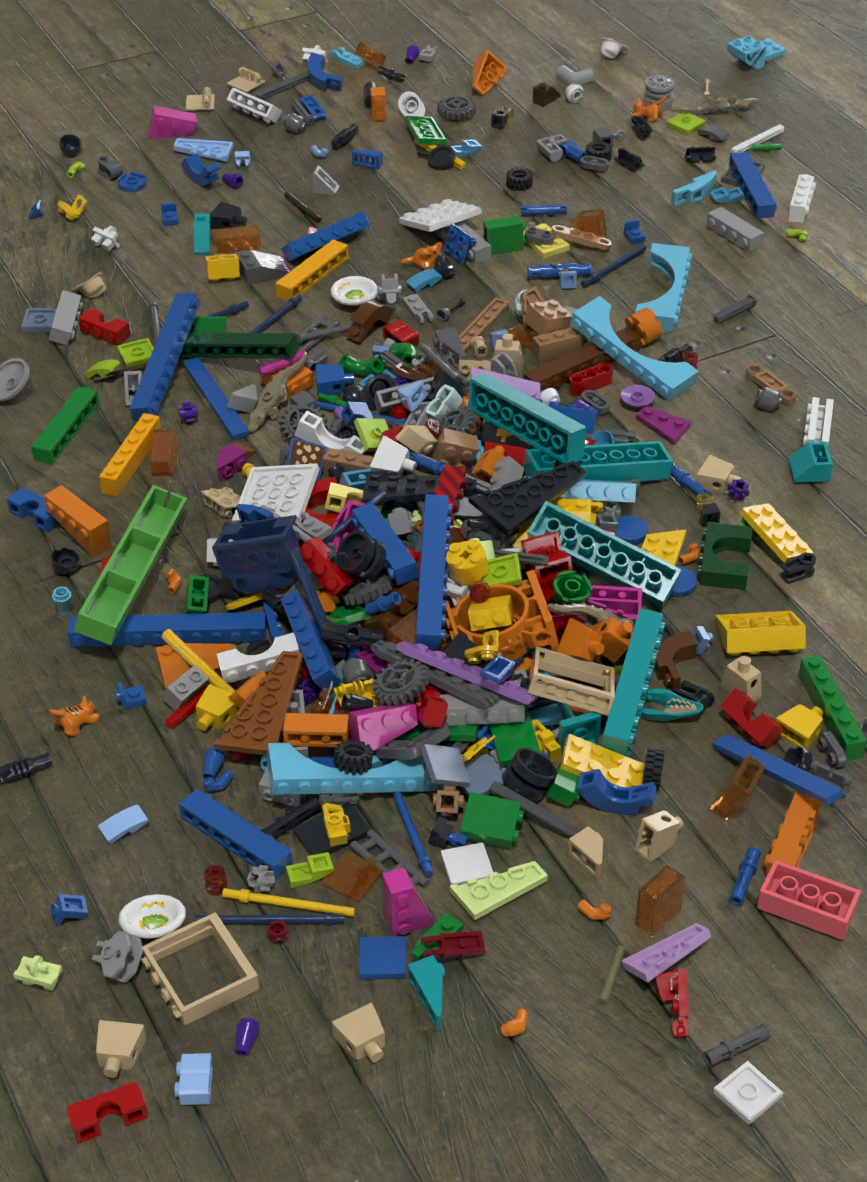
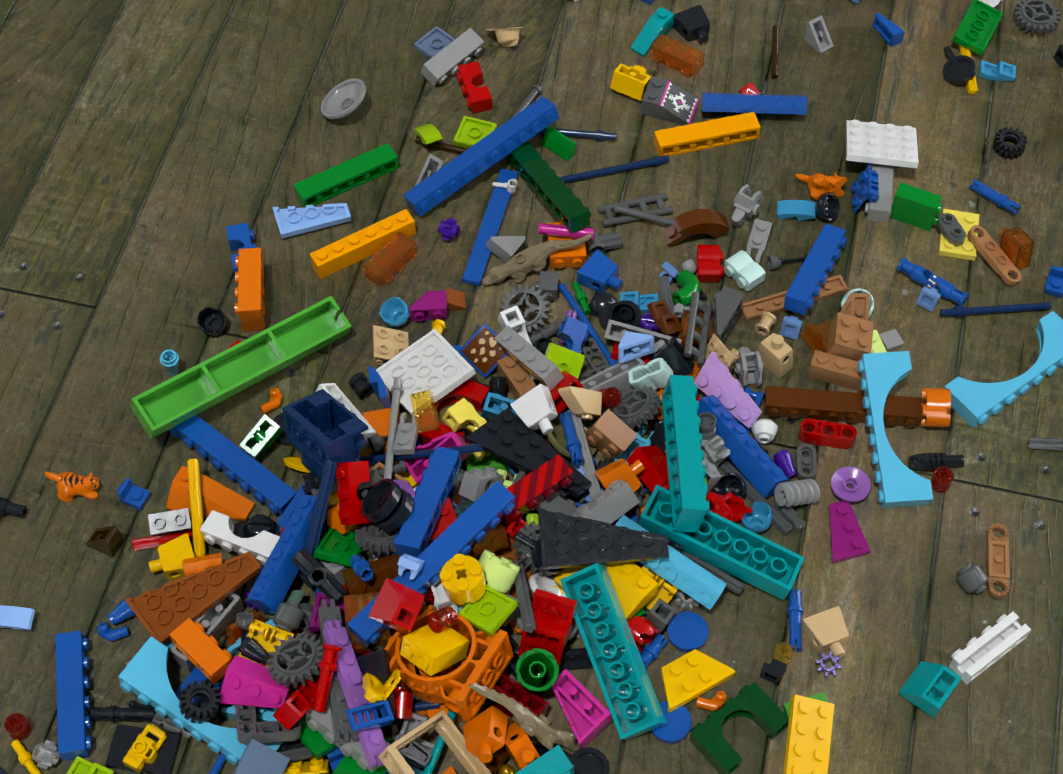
camera: 40 degrees right, 15 degrees up
white piece [331,276,378,306] -> none
green cylinder [338,353,384,377] -> none
none -> dark brown slope [86,525,123,557]
none -> dark grey hinge [236,612,254,643]
none -> light blue wing [272,203,352,239]
none -> red pin [312,643,342,712]
none -> red slope [368,577,425,635]
none -> dark azure hair [380,297,410,327]
none -> light blue tile [397,554,424,580]
none -> clear yellow hinge [410,390,441,433]
none -> white hand [492,179,518,193]
none -> light grey brick [494,325,564,391]
none -> light aqua brick [724,250,766,291]
none -> light grey piece [774,478,820,507]
none -> blue brick [784,224,848,315]

